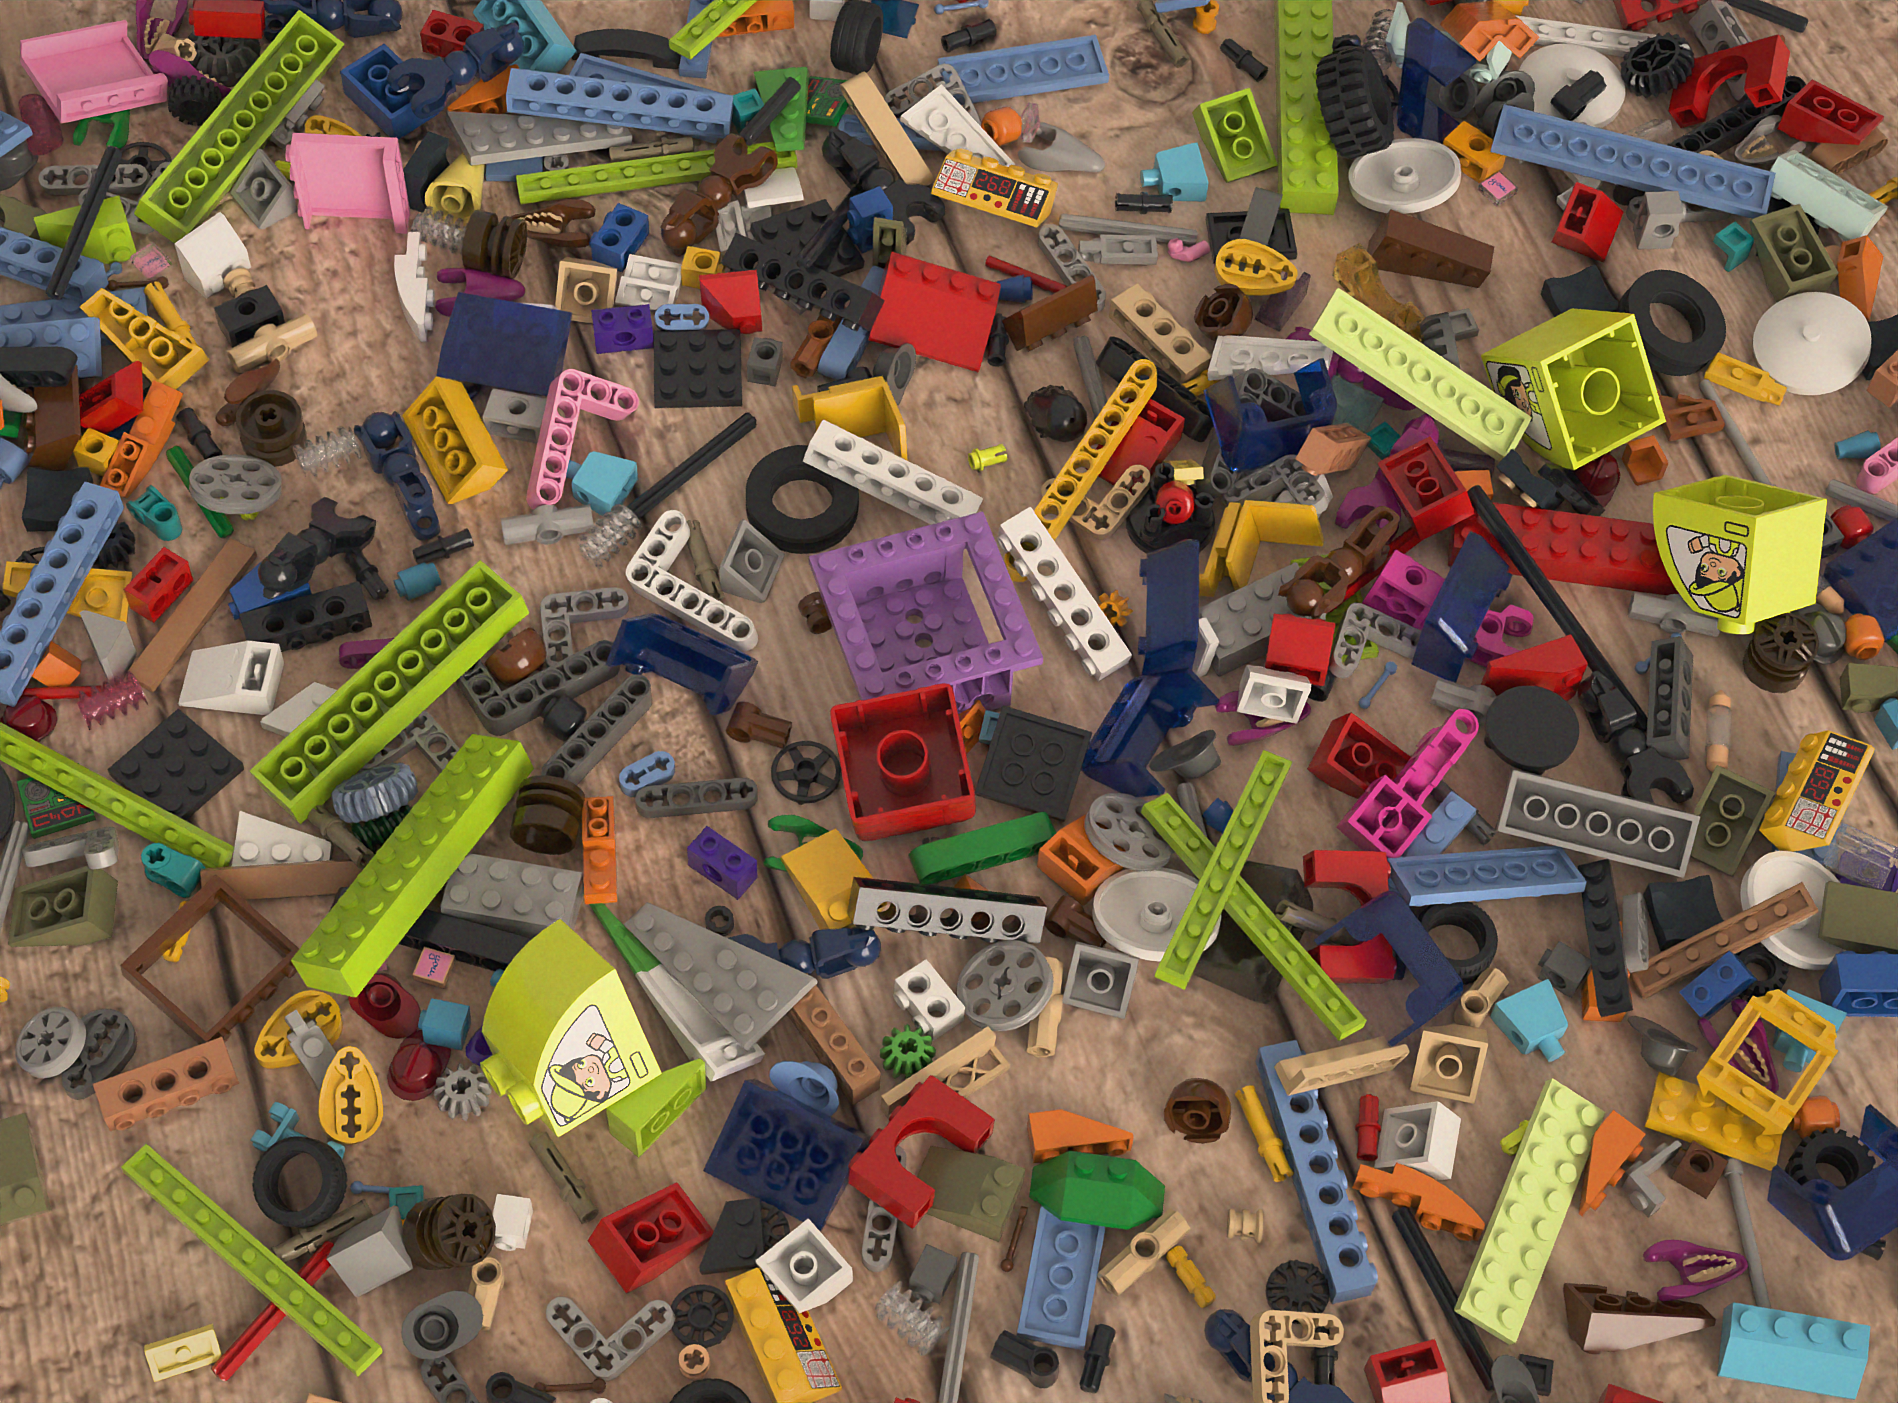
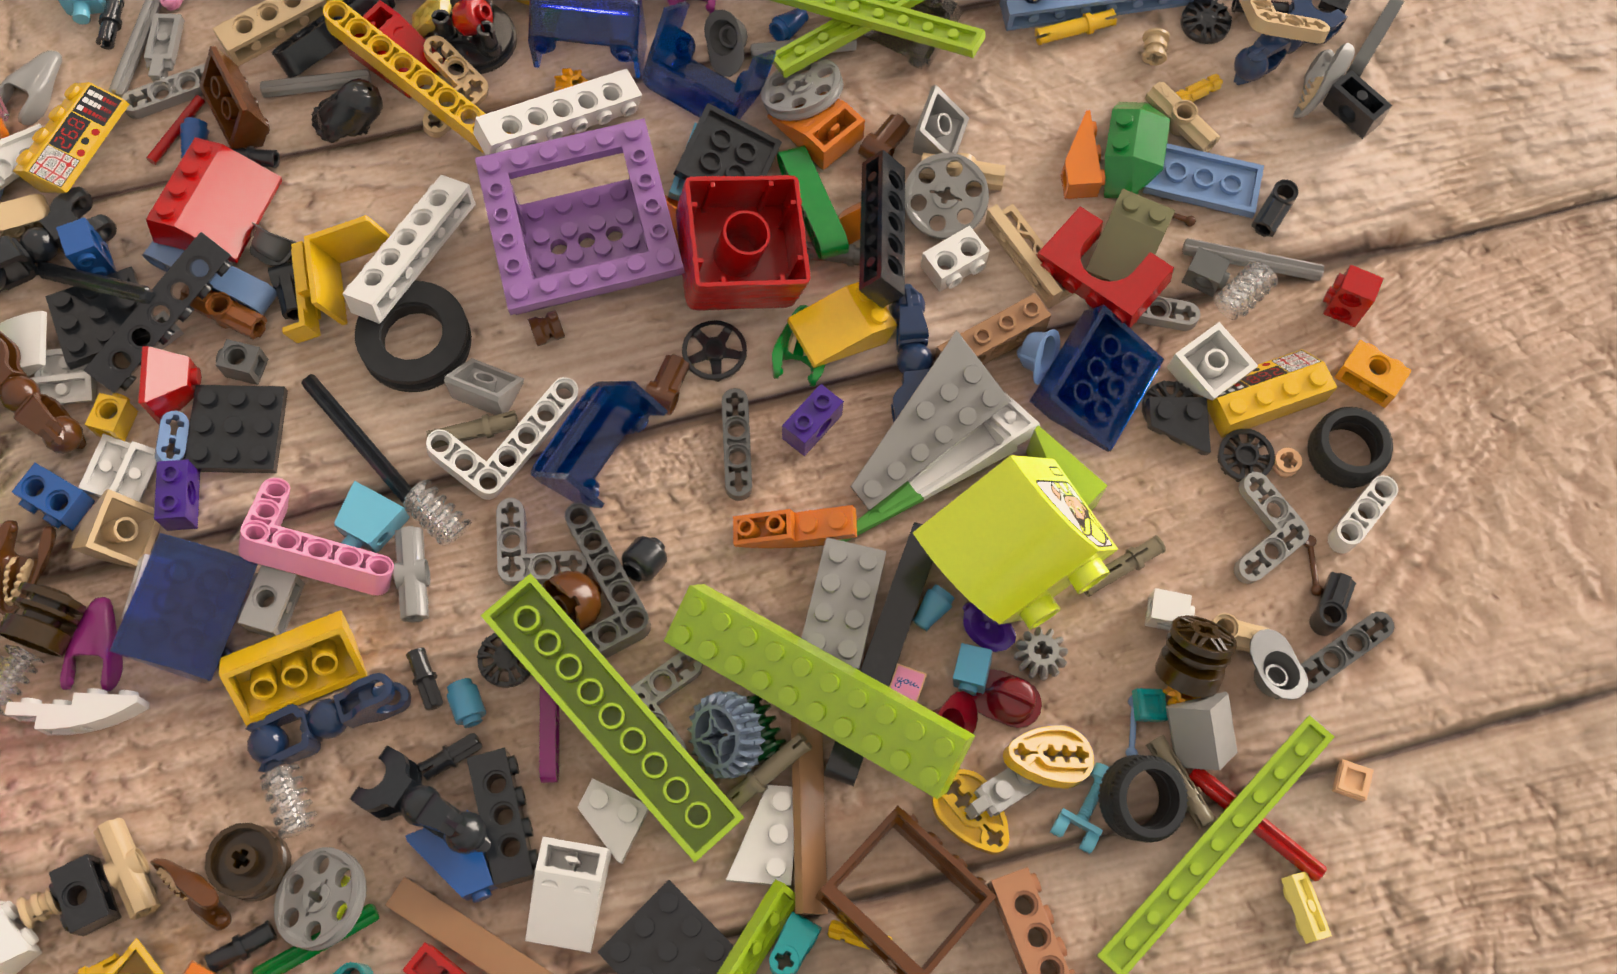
camera: 85 degrees left, 10 degrees up
dark brown wheel [510,775,585,855] -> none
dark grey beam [541,674,652,785] -> none
red slope [587,1182,714,1294] -> none
medium blue beam [619,751,675,797] -> none
black bush [705,906,734,936] -> none
olive slope [872,217,907,269] -> none
bright green gear [880,1024,936,1079] -> none
neon yellow pin [968,444,1007,472] -> none
black axle [1079,1324,1116,1394] -> none
white dish [1092,867,1221,961] -> none
reddish brown cylinder [1164,1078,1231,1144] -> none

